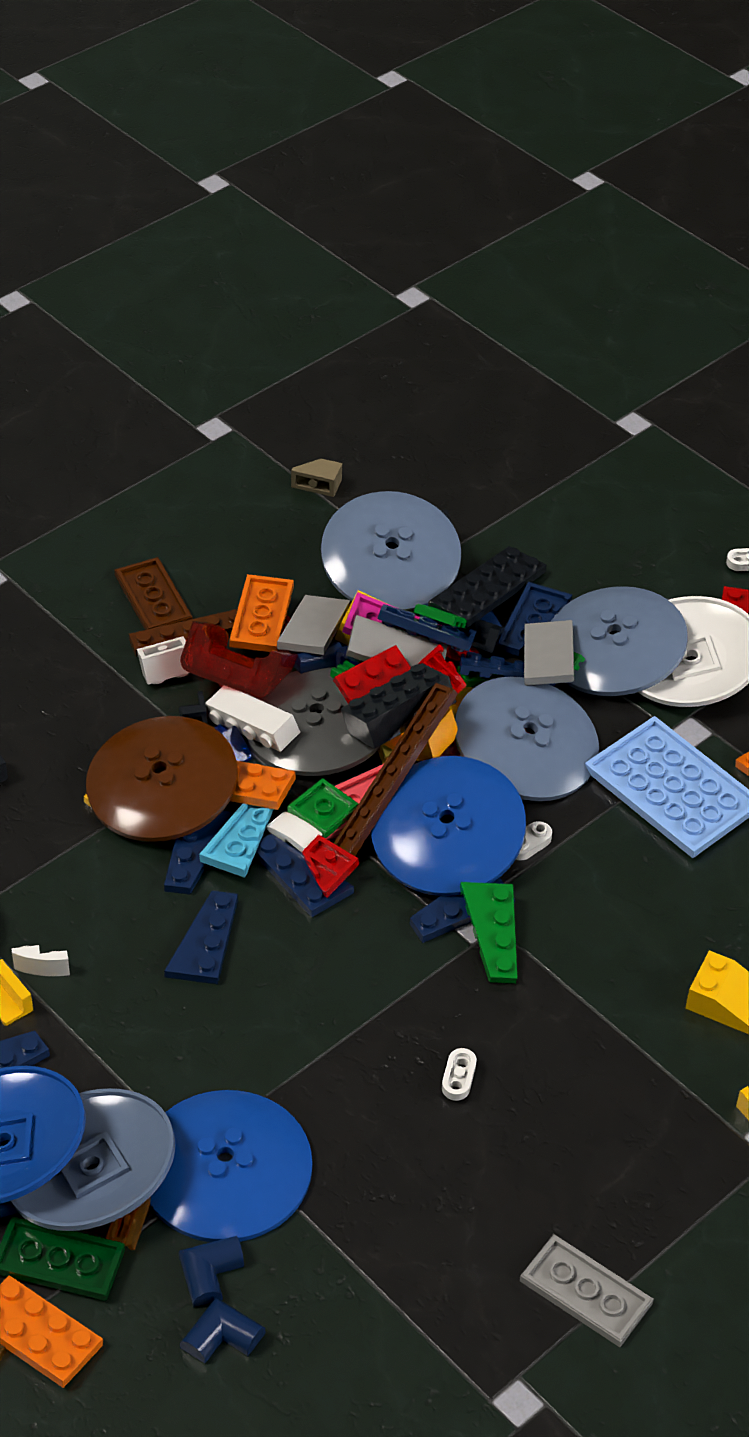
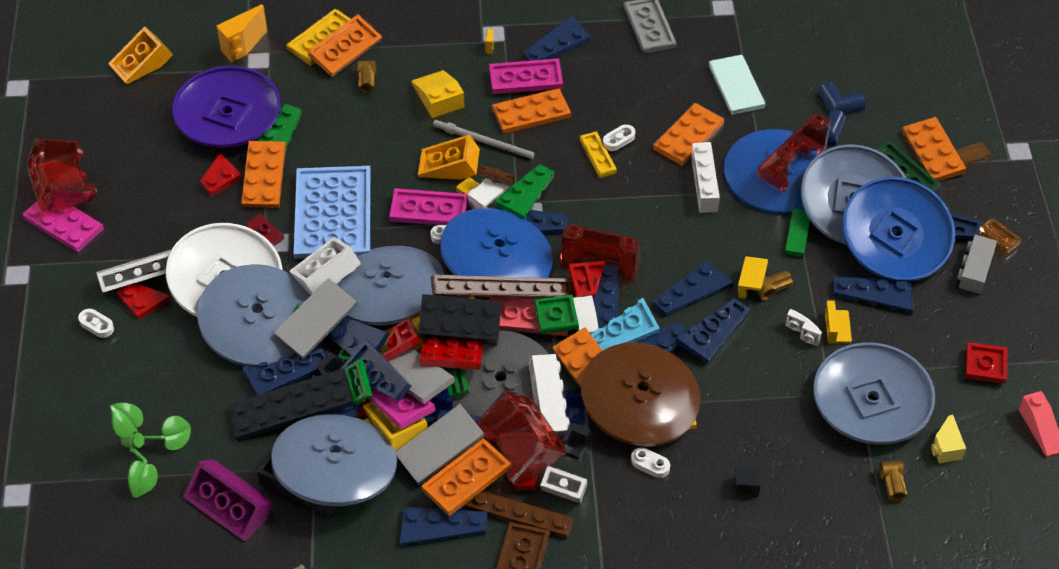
camera: 140 degrees left, 5 degrees up
none -> bright green plant [110,403,191,498]
none -> magenta slope [183,459,275,541]
none -> dark red plate [246,214,284,246]
none -> white brick [289,237,361,295]
none -> dark pink plate [389,188,468,225]
none -> dark blue wing [400,507,488,548]
none -> light orange slope [418,134,480,180]
none -> light grey bar [433,120,535,159]
none -> yellow tile [456,177,480,194]
none -> white brick [468,178,510,209]
none -> reddish brown pin [477,165,516,187]
none -> dark pink plate [489,59,563,94]
none -> orange plate [492,88,571,134]
none -> dark blue wing [523,16,591,61]
none -> clear red windscreen [561,224,642,282]
none -> yellow tile [580,131,617,178]
none -> white plate [631,448,670,478]
none -> orange plate [653,103,724,166]
none -> dark blue wing [675,298,750,364]
none -> white brick [691,142,720,213]
none -> light aqua tile [709,55,765,115]
none -> yellow panel [738,257,768,299]
none -> pearl gold piece [755,270,793,301]
none -> clear red windscreen [757,114,831,192]
none -> green tile [785,208,810,257]

